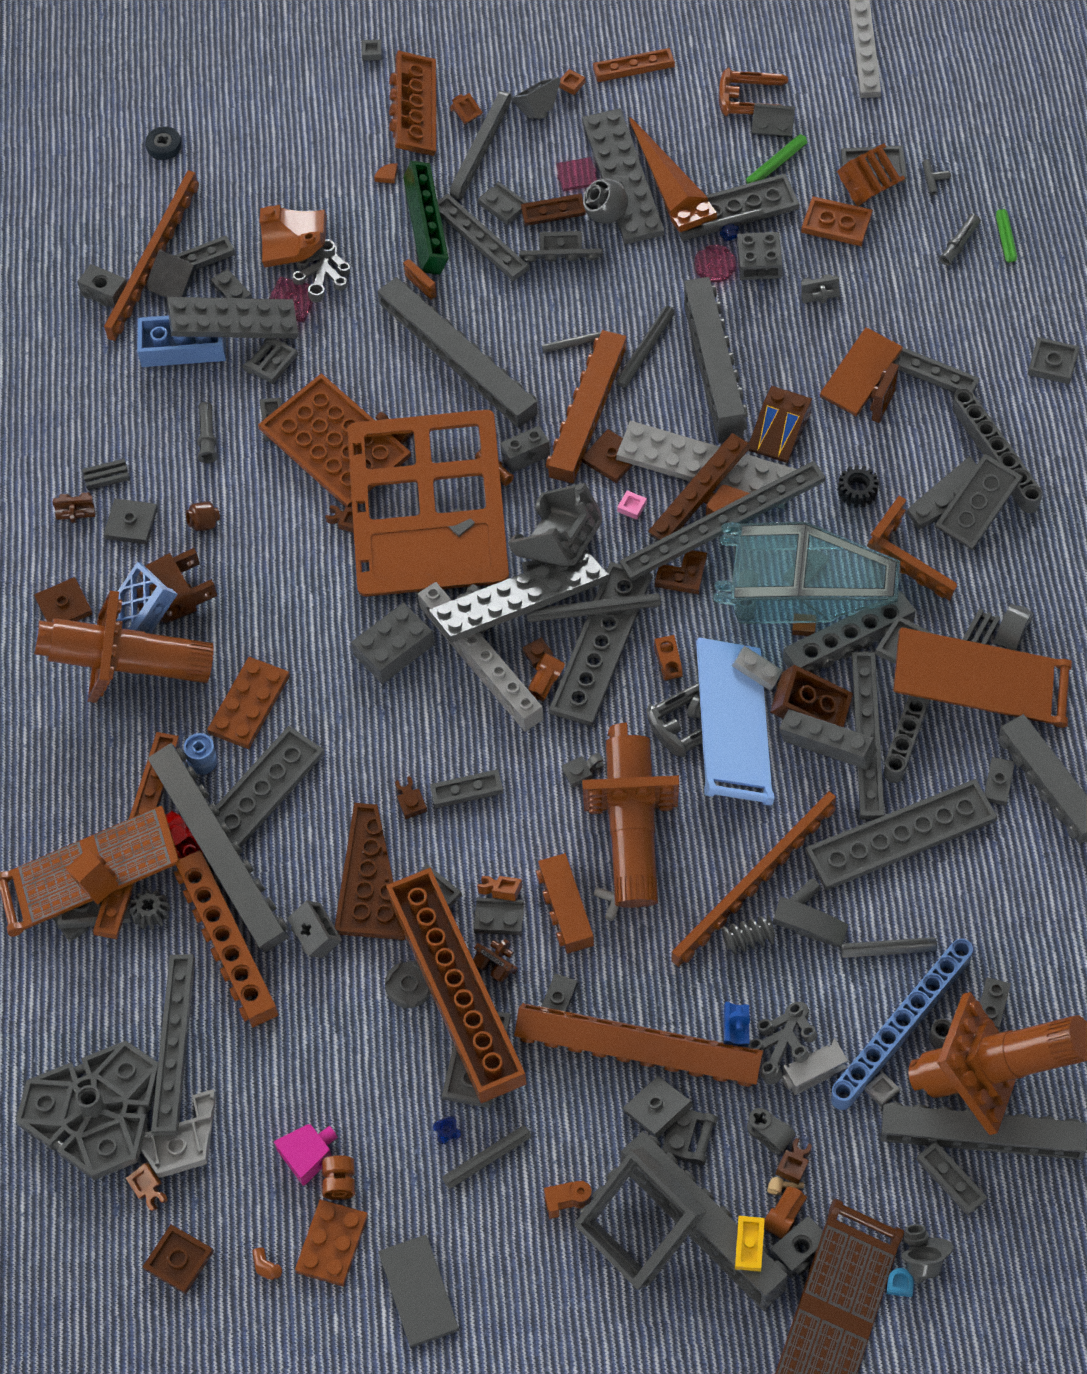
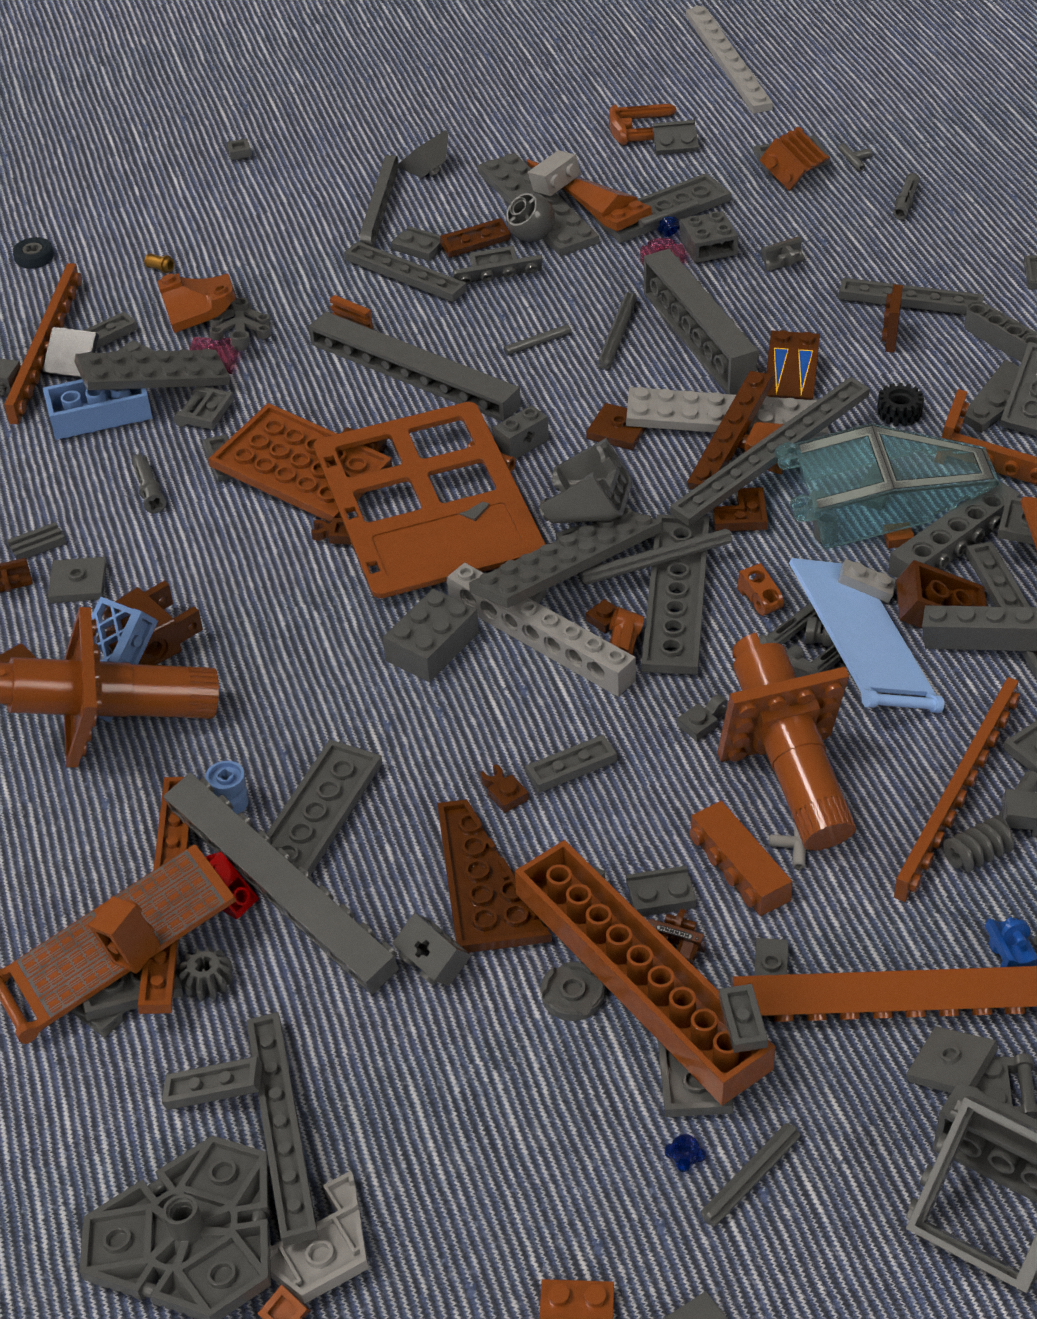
camera: 15 degrees left, 15 degrees down
dark orange brick [174,850,279,1028] -> none
reddish brown head [186,501,220,531] -> none
dark orange plate [207,657,290,749] -> none
dark pink torso [274,1124,338,1186] -> none
dark orange wheel [322,1155,355,1200] -> none
dark orange tile [374,163,398,184] -> none
dark orange plate [389,51,436,156] -> none
dark green brick [403,161,449,275] -> none
dark orange bracket [449,93,483,125] -> none
dark orange plate [477,876,522,901] -> none
dark orange leg [544,1181,592,1219] -> none
dark orange brick [546,330,627,484] -> none
clear pink piece [556,157,597,191] -> none
dark orange plate [559,69,586,95] -> none
dark orange tile [593,48,675,82] -> none
bright pink plate [617,491,647,520] -> none
bright green axle [746,134,807,184] -> none
dark orange plate [801,196,873,247] -> none
dark orange tile [820,327,903,417] -> none
bright green axle [996,209,1017,263] -> none
none -> pearl gold pin [144,253,175,273]
none -> dark grey plate [162,1056,262,1110]
none -> light grey brick [528,150,581,196]
none -> dark grey plate [718,984,768,1053]

